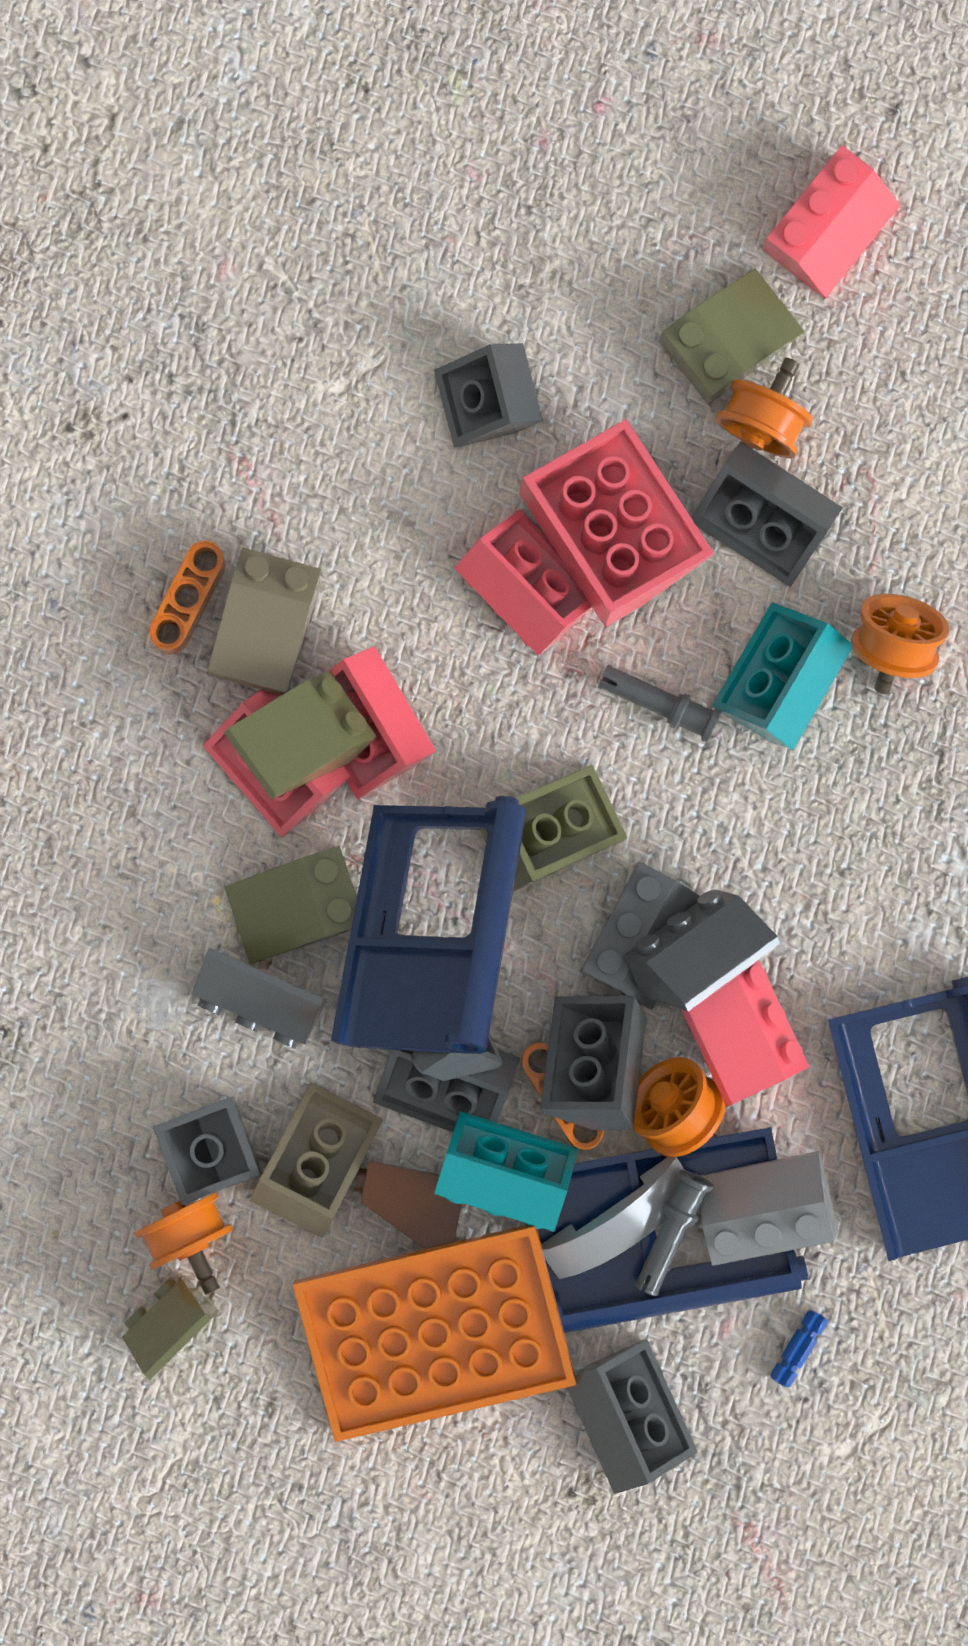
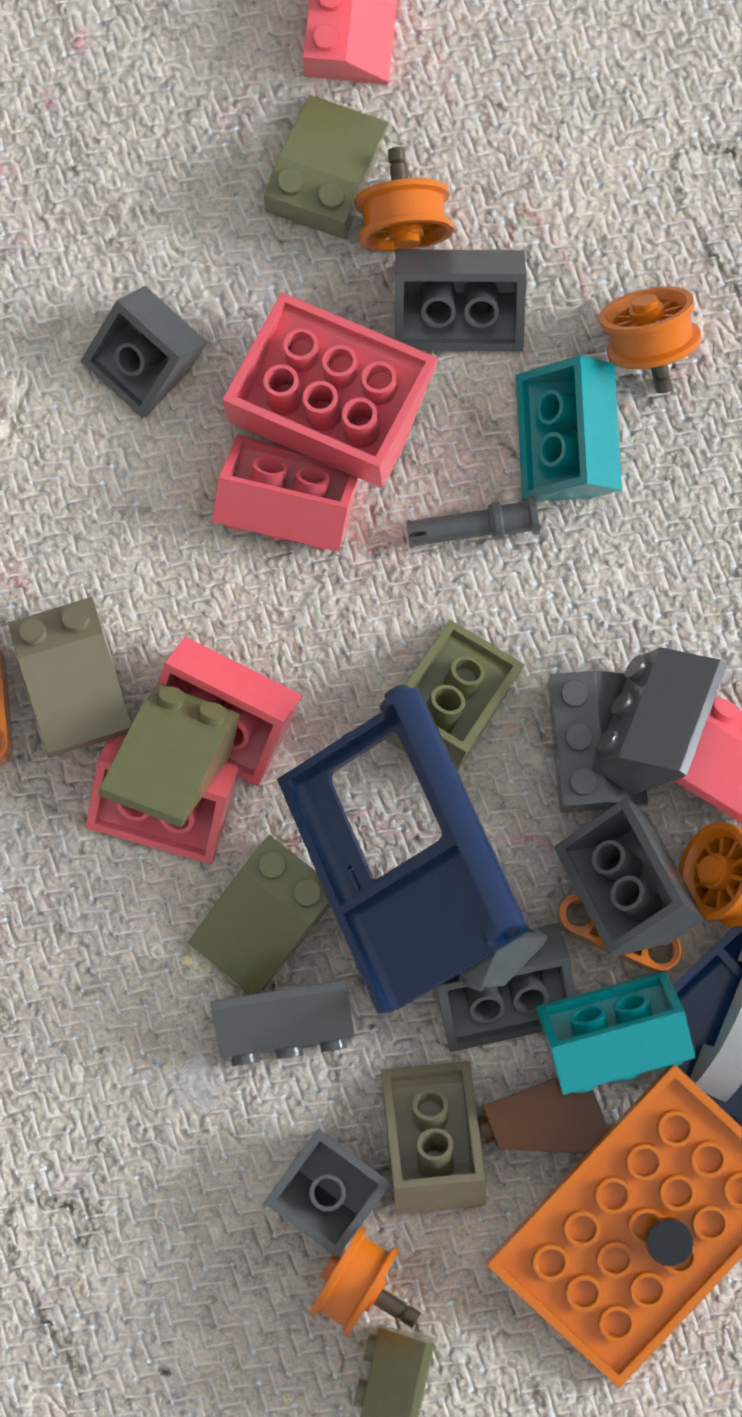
camera: 20 degrees left, 5 degrees down
none -> black tile [645,1217,693,1266]

